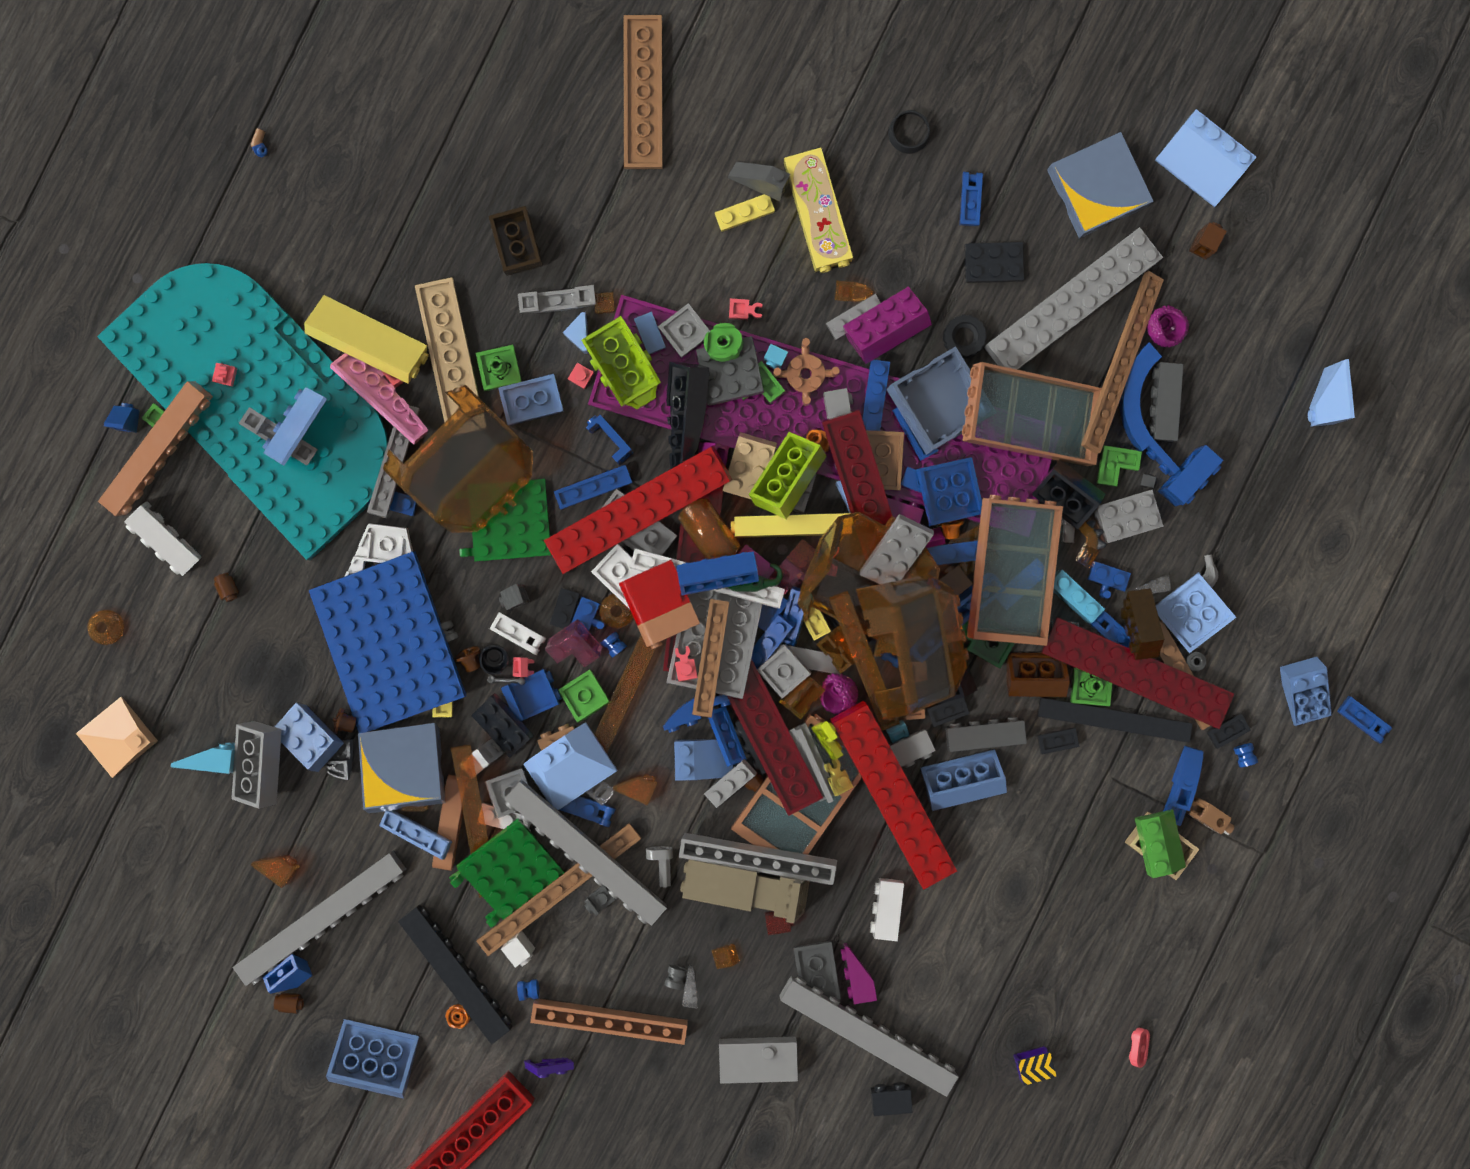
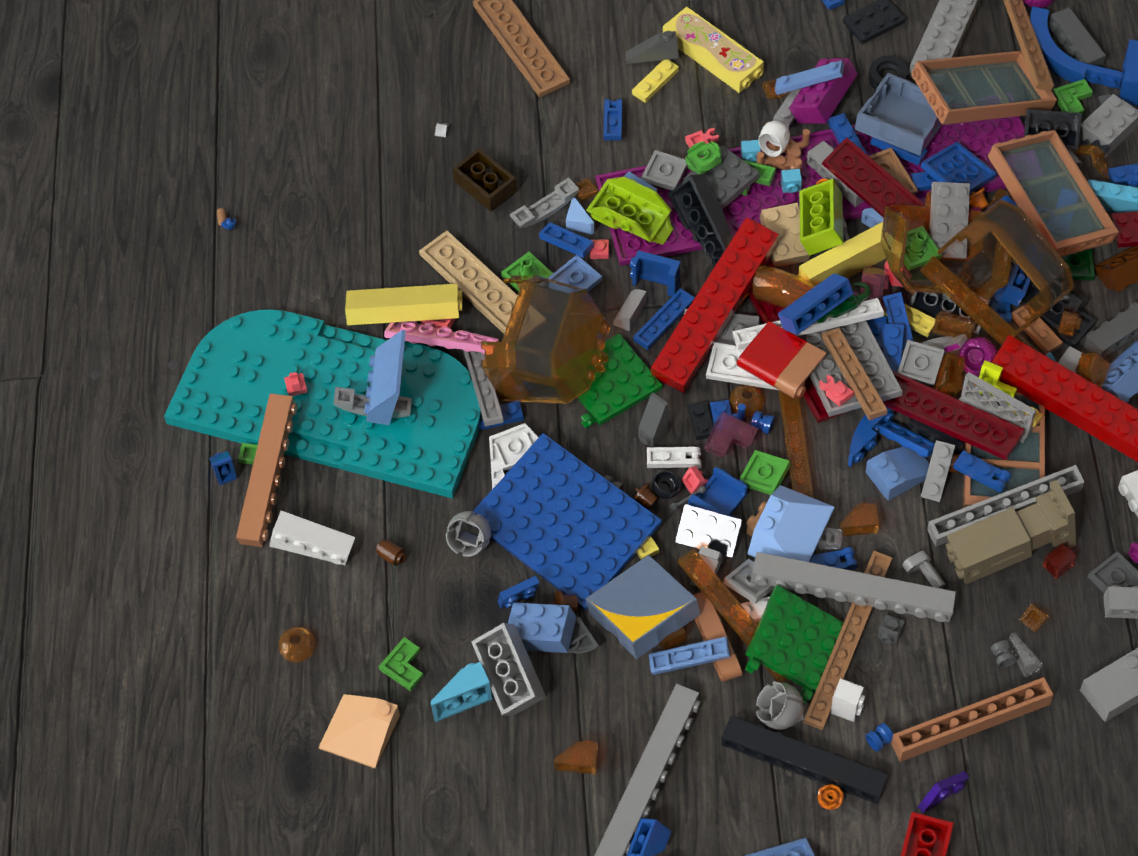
camera: 25 degrees left, 30 degrees down
none -> bright green plate [379,637,423,691]
none -> piece [435,122,450,137]
none -> light grey piece [446,511,491,557]
none -> blue plate [497,576,539,609]
none -> blue plate [539,222,594,258]
none -> blue plate [604,99,622,140]
none -> light grey brick [613,289,646,332]
none -> light grey piece [756,682,803,730]
none -> white helmet [759,120,790,157]
none -> medium blue plate [775,60,844,95]
none -> medium azure plate [781,169,802,193]
none -> bright green plate [890,226,942,271]
none -> flat silver piece [943,334,968,353]
none -> blue plate [953,450,1012,492]
none -> clear orange plate [1058,310,1081,336]
none -> clear orange slope [1075,353,1110,388]

